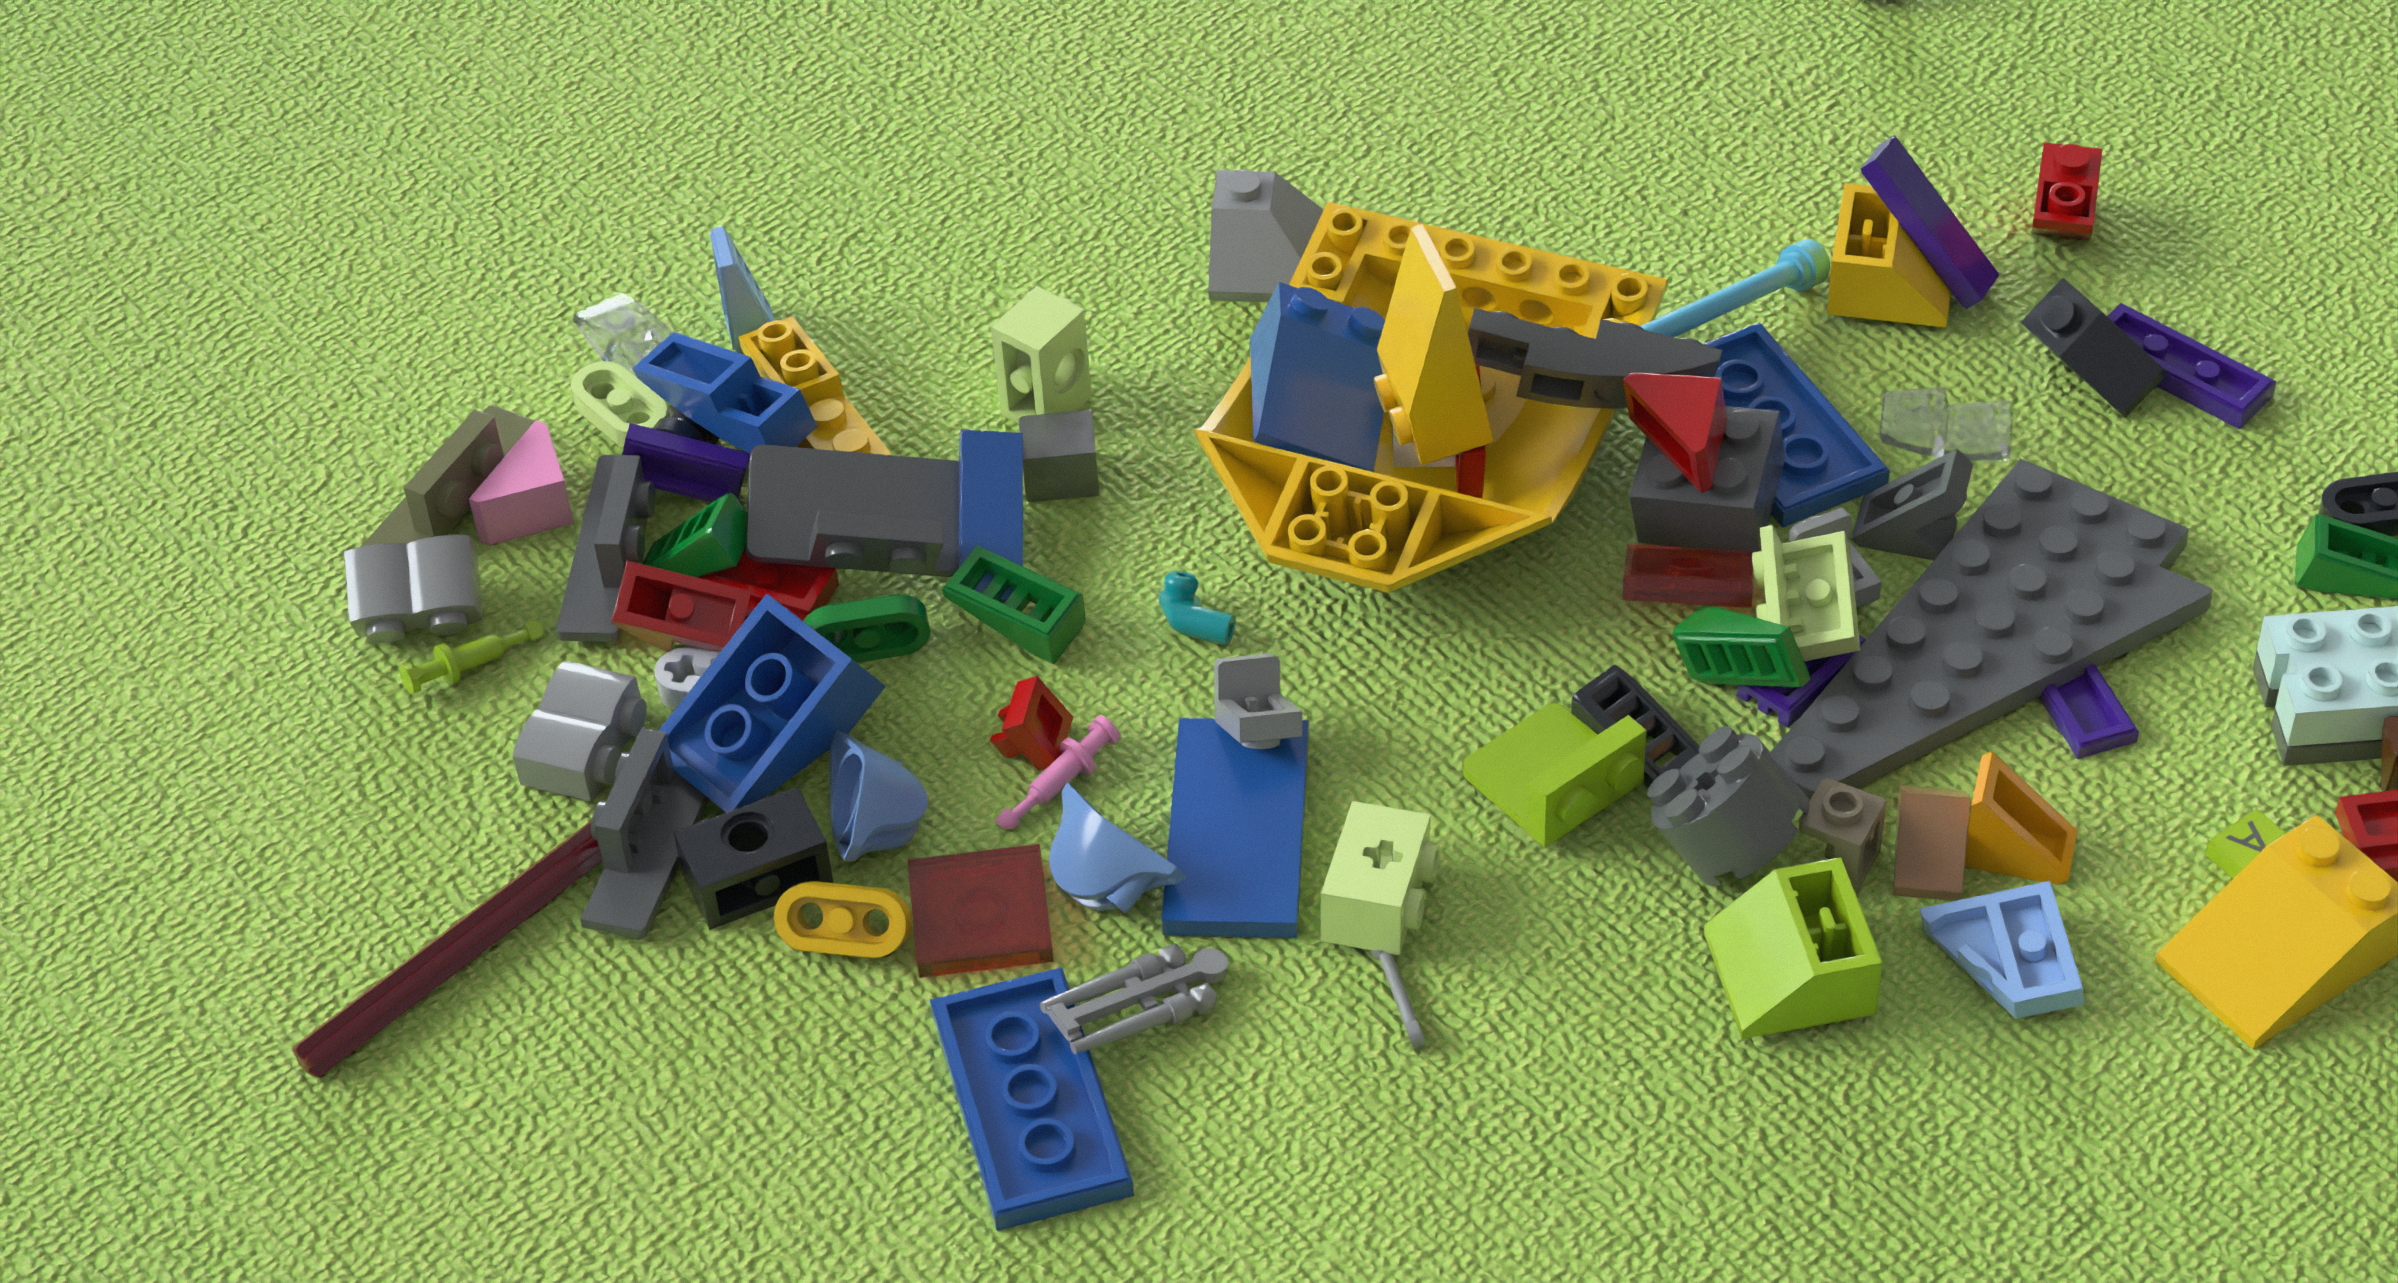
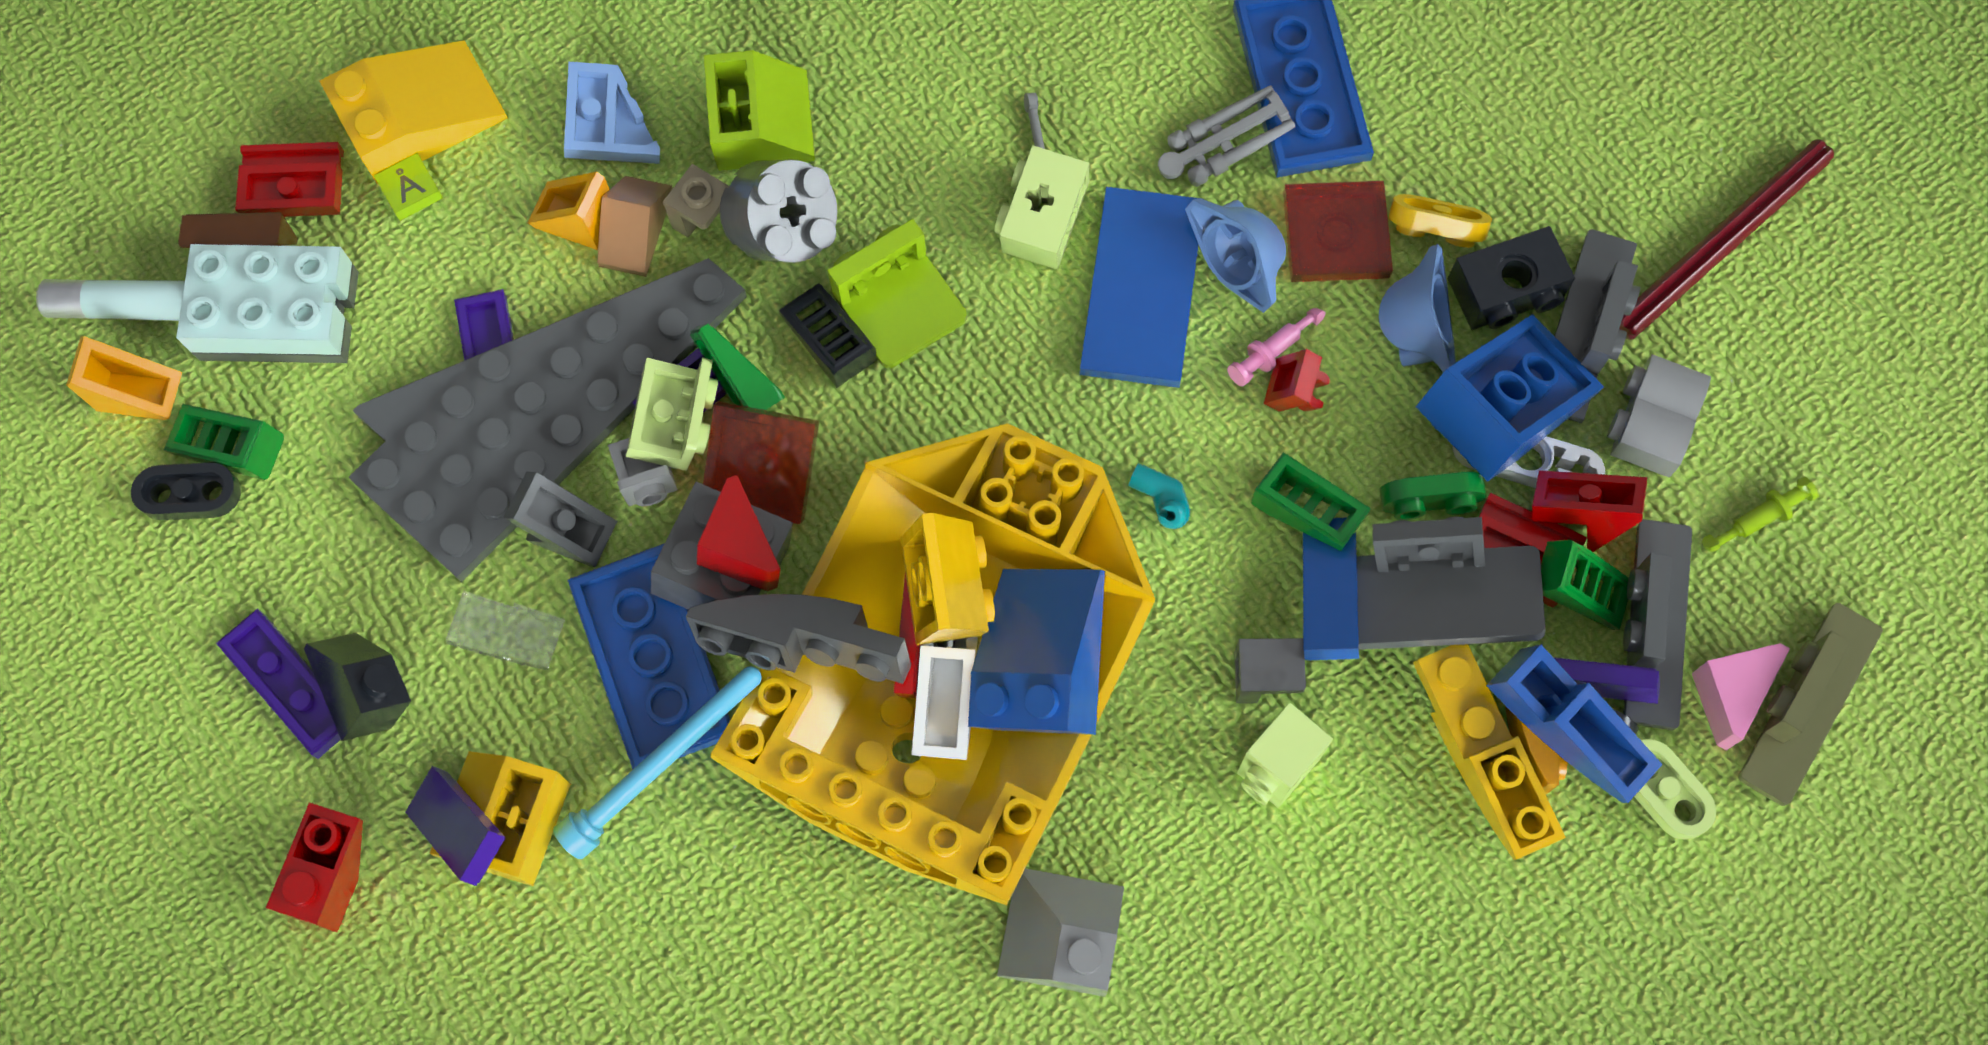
camera: 175 degrees left, 25 degrees up
light grey brick [344,535,483,643] -> none
clear slope [573,293,673,376] -> none
light blue slope [710,226,775,353] -> none
light grey bracket [1214,653,1302,749] -> none

